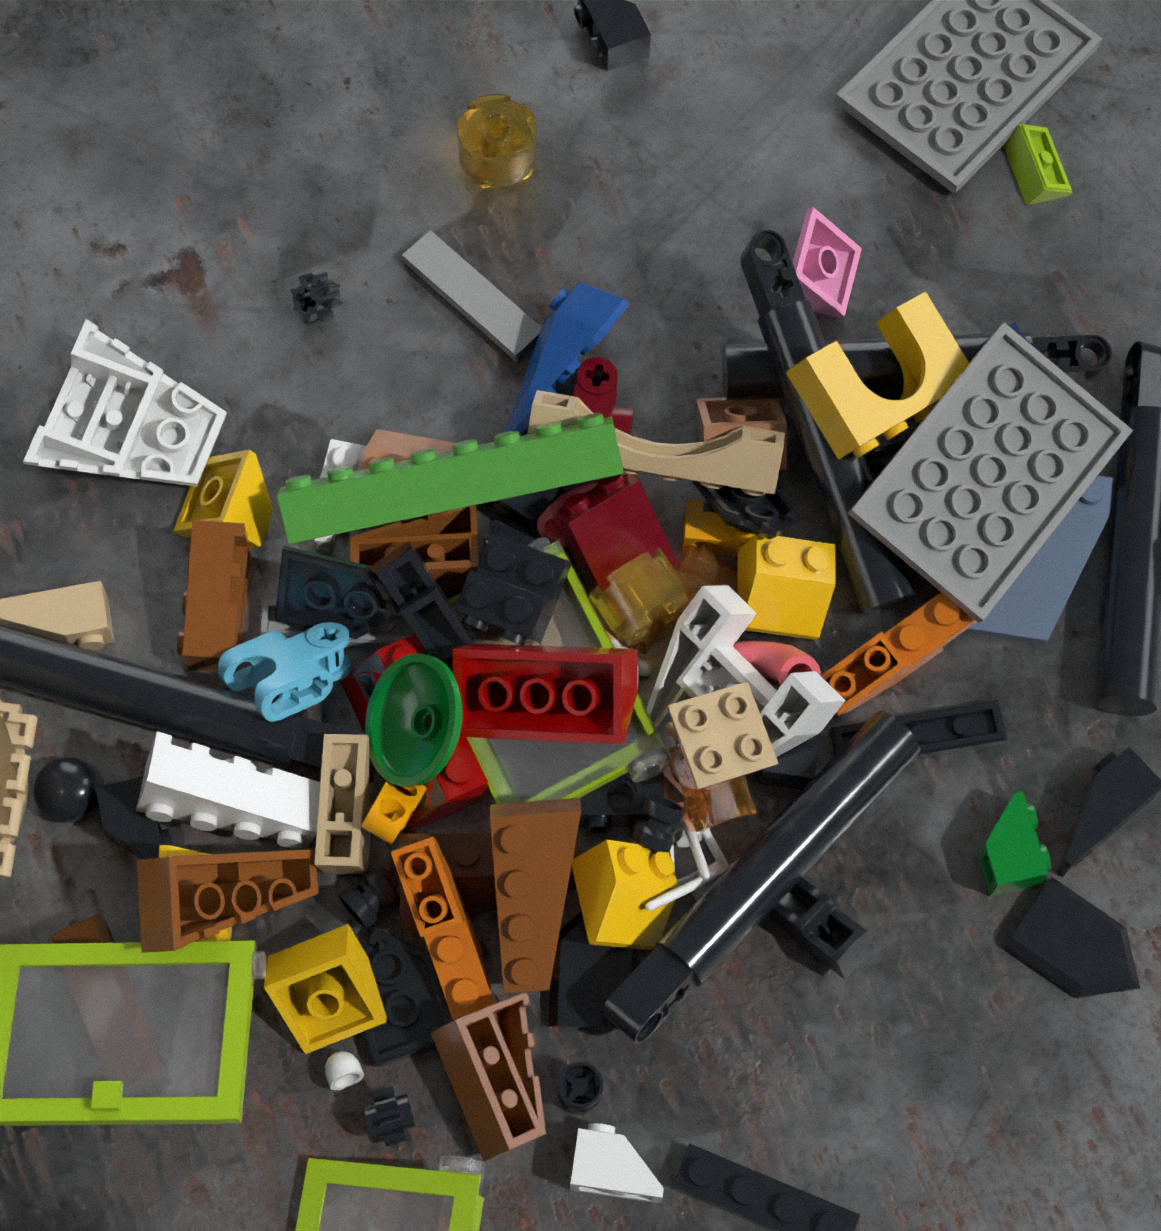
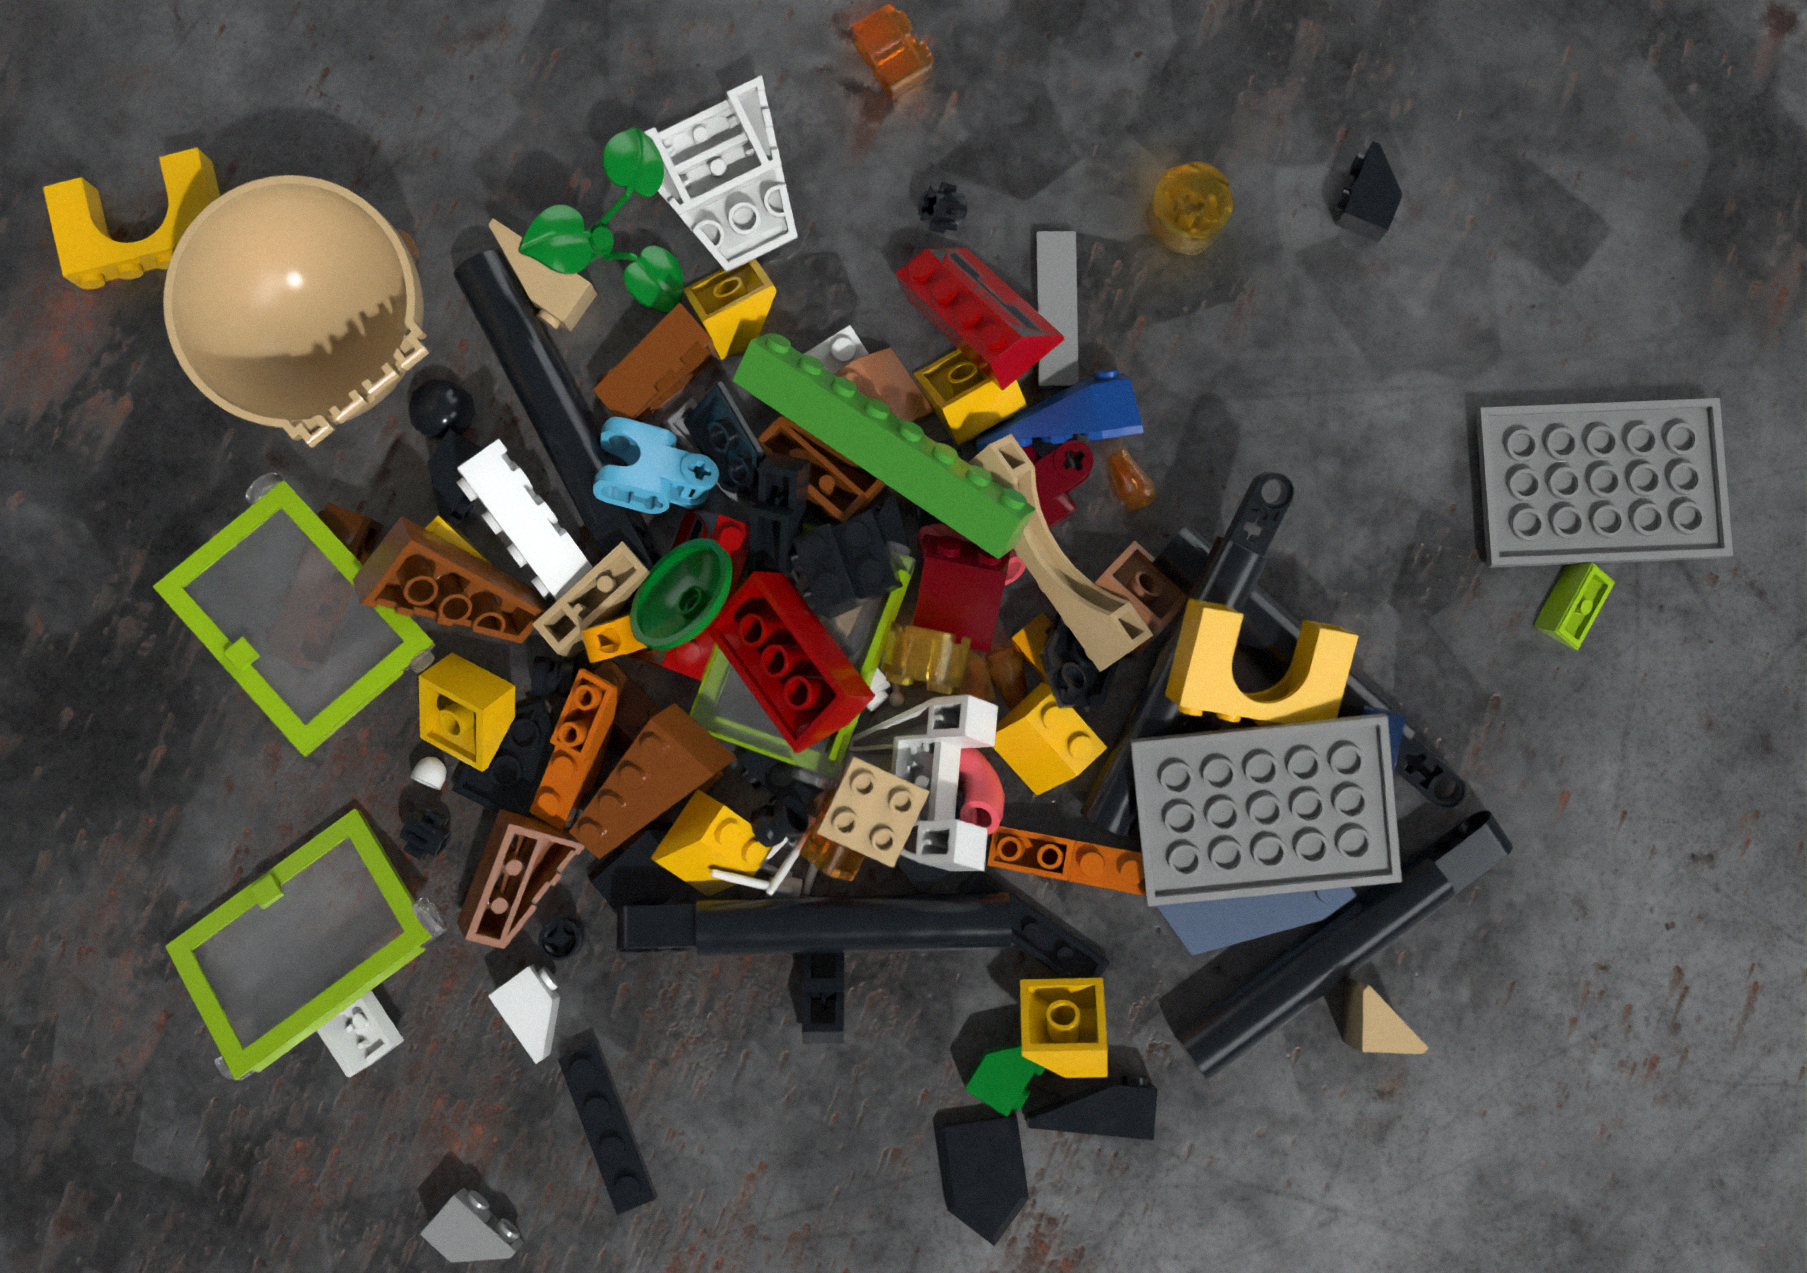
camera: 50 degrees right, 15 degrees up
bright pink slope [793,207,862,318] -> none
none -> green plant [518,127,683,314]
none -> clear orange brick [850,3,934,101]
none -> red slope [895,247,1065,391]
none -> yellow slope [913,349,1027,445]
none -> yellow slope [1020,978,1108,1078]
none -> clear orange cone [1106,449,1157,511]

